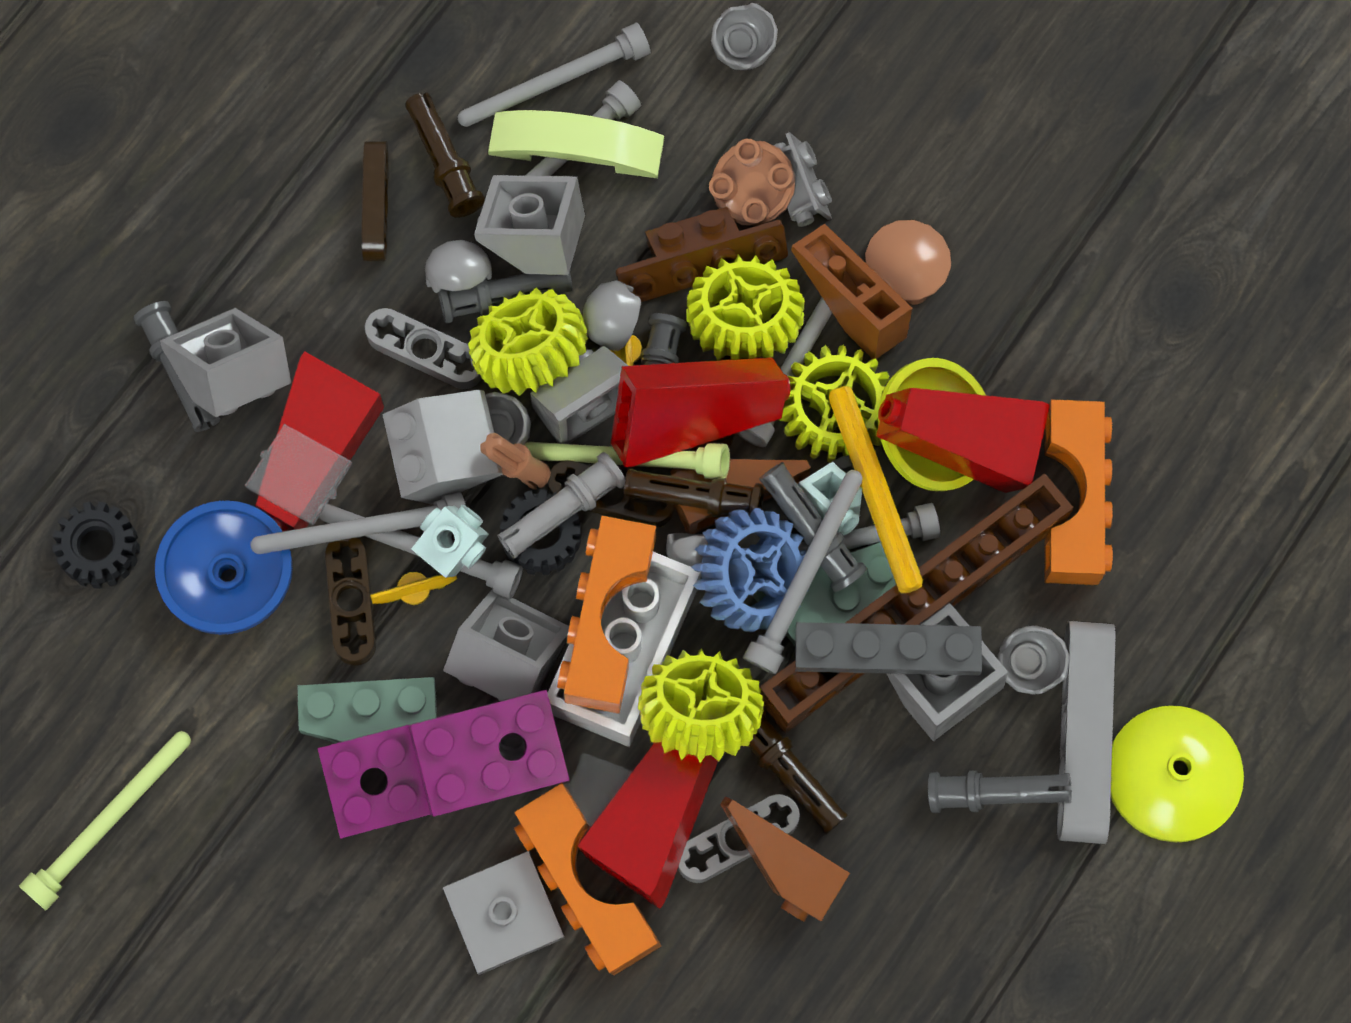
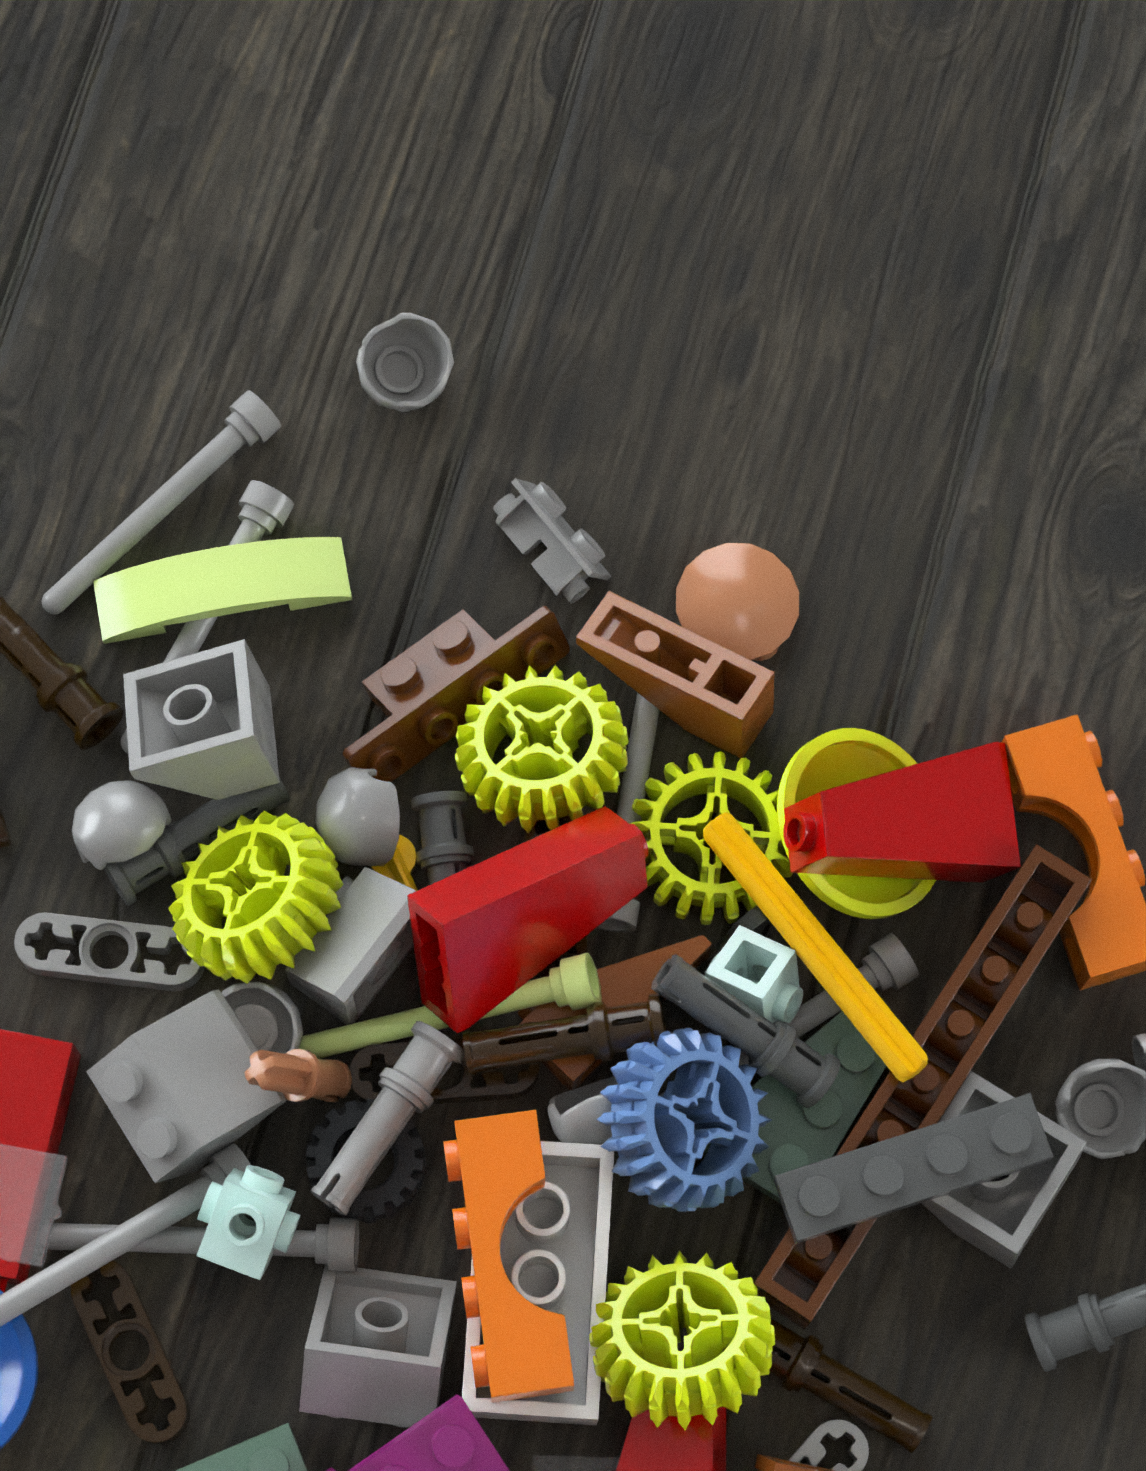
camera: 20 degrees left, 0 degrees up
yellow piece [370,572,457,605] -> none
nougat dish [709,139,795,226] -> none
light grey piece [743,470,863,675] -> none

